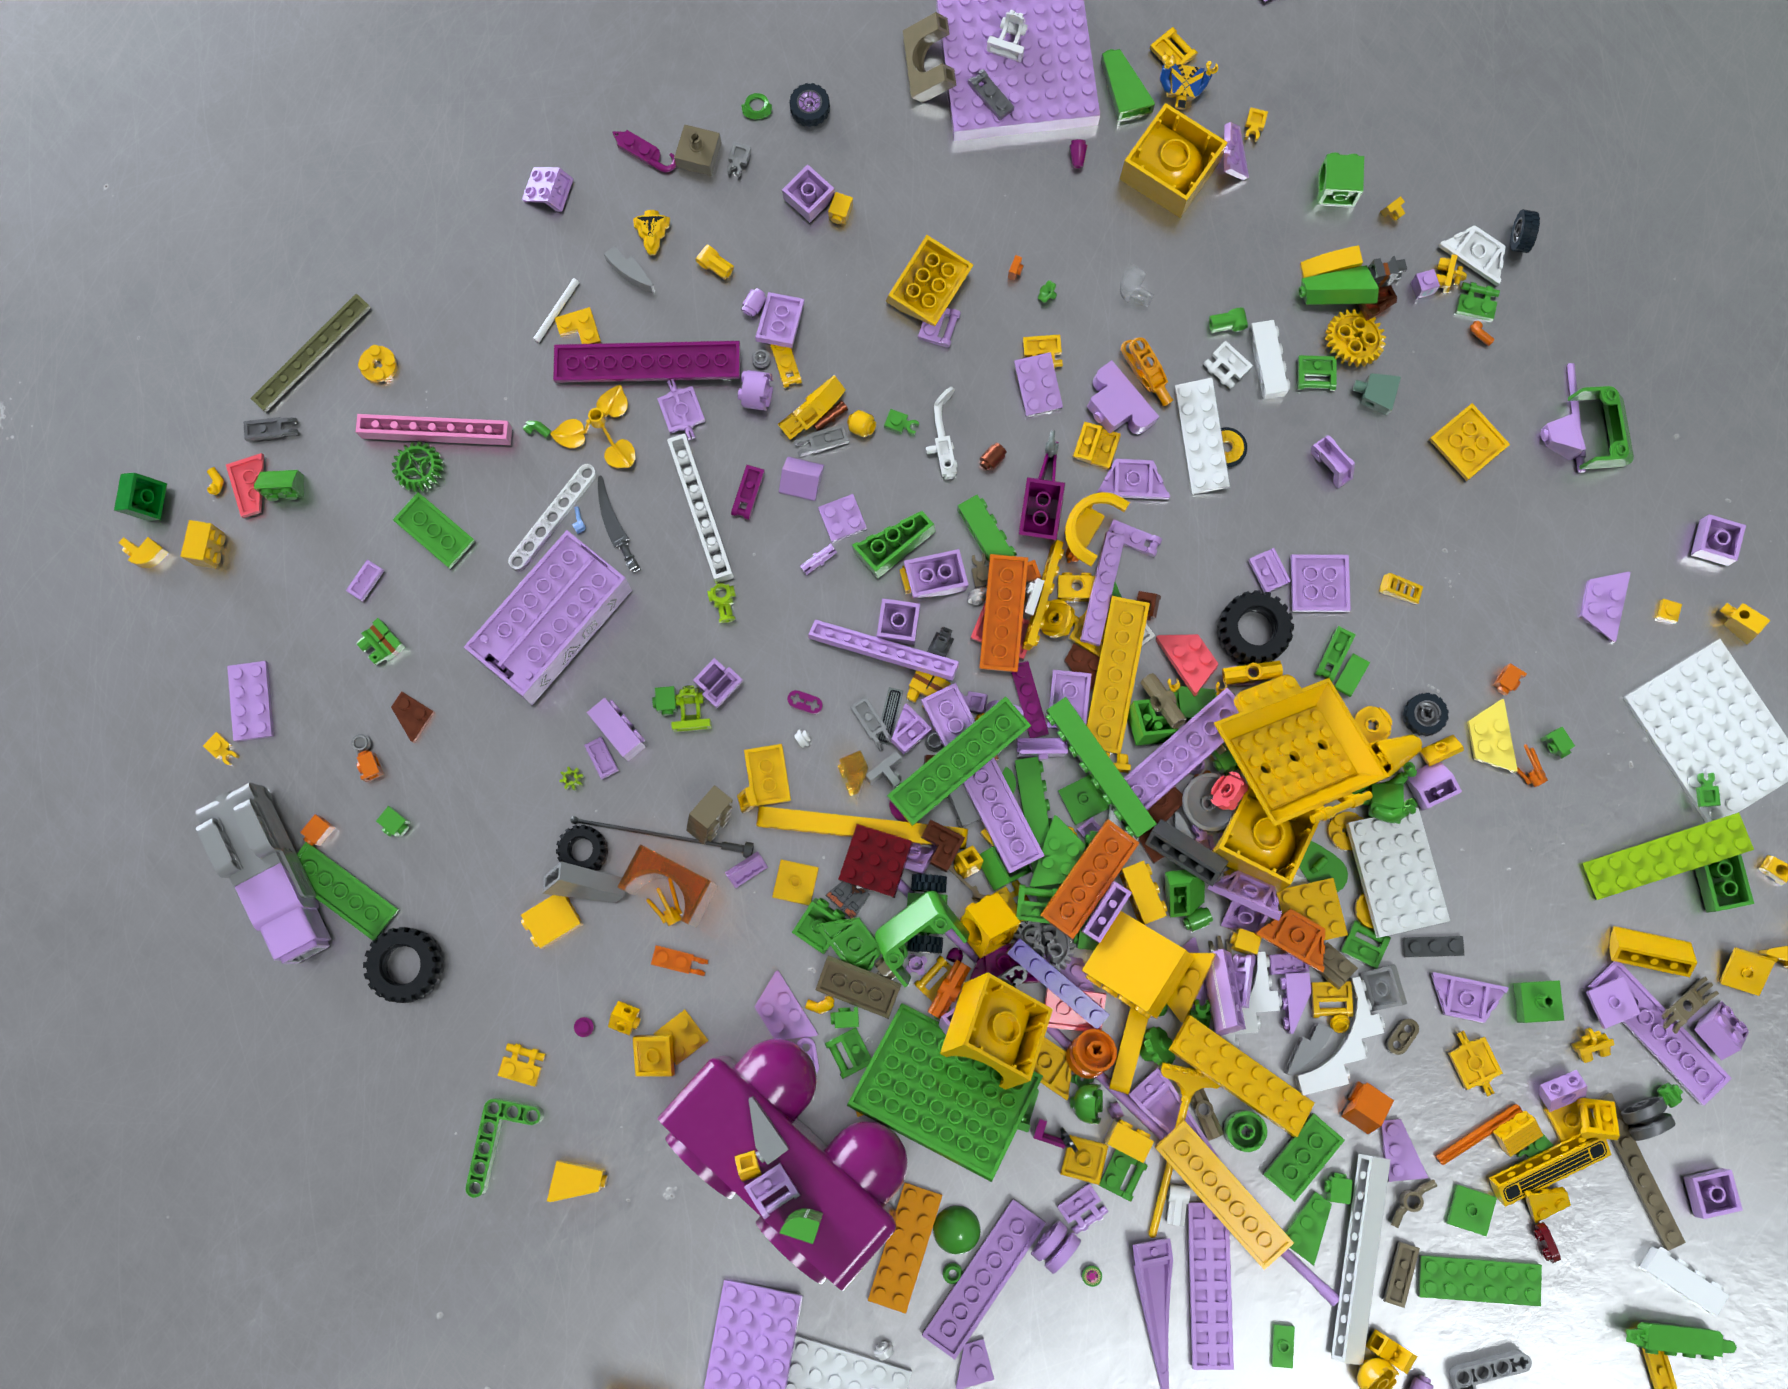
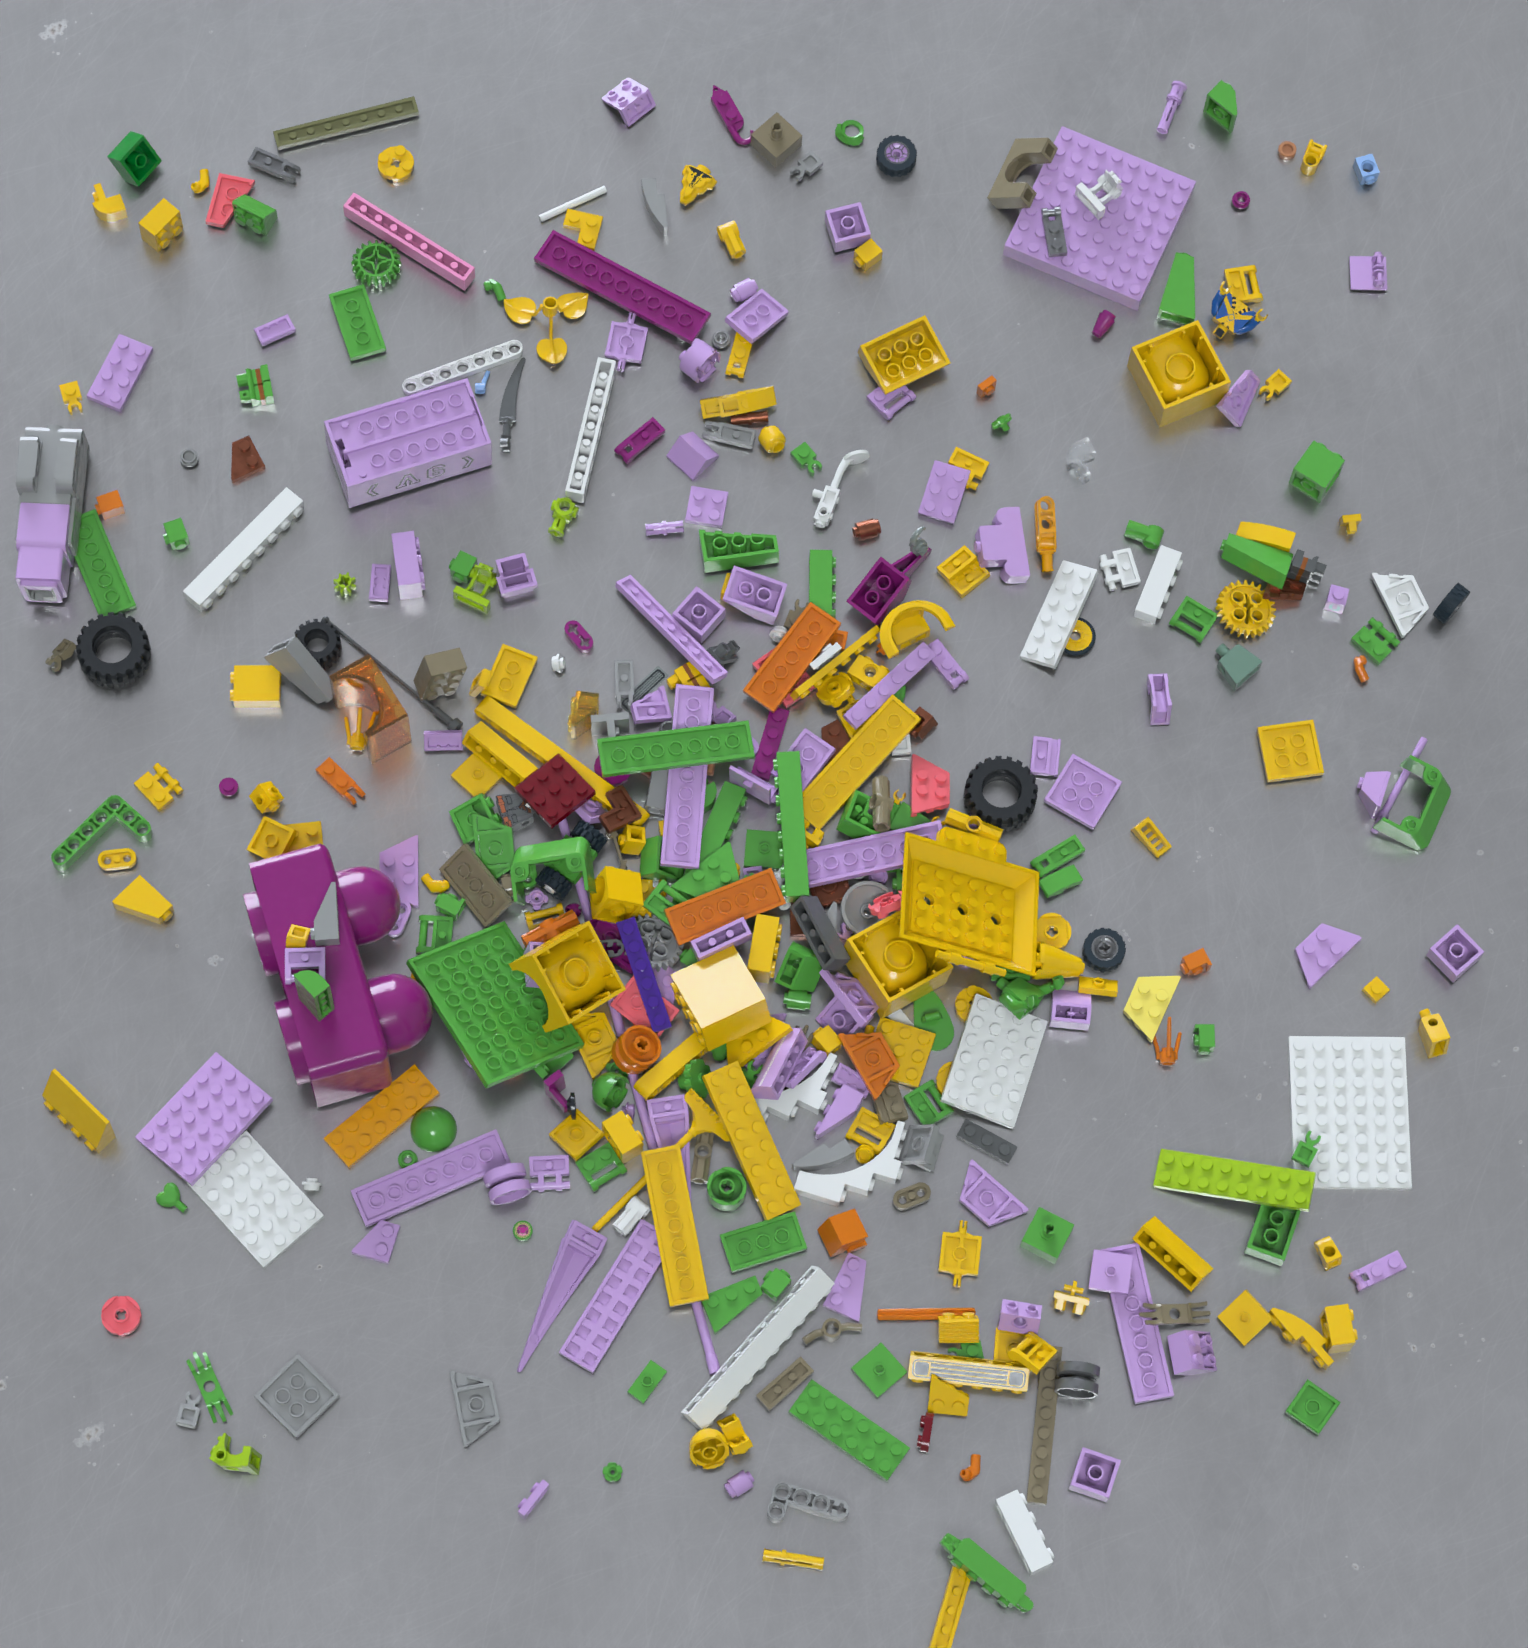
camera: 25 degrees right, 10 degrees down
orange brick [356,750,384,782] -> none
lavender wing [1097,459,1170,500] -> none
yellow hips [1436,255,1467,294] -> none
bright green gear [1657,1083,1683,1108] -> none
none -> dark tan plate [45,639,76,672]
none -> yellow plate [97,848,137,871]
none -> white brick [183,487,304,612]
none -> yellow brick [462,721,538,787]
none -> orange arm [960,1454,981,1481]

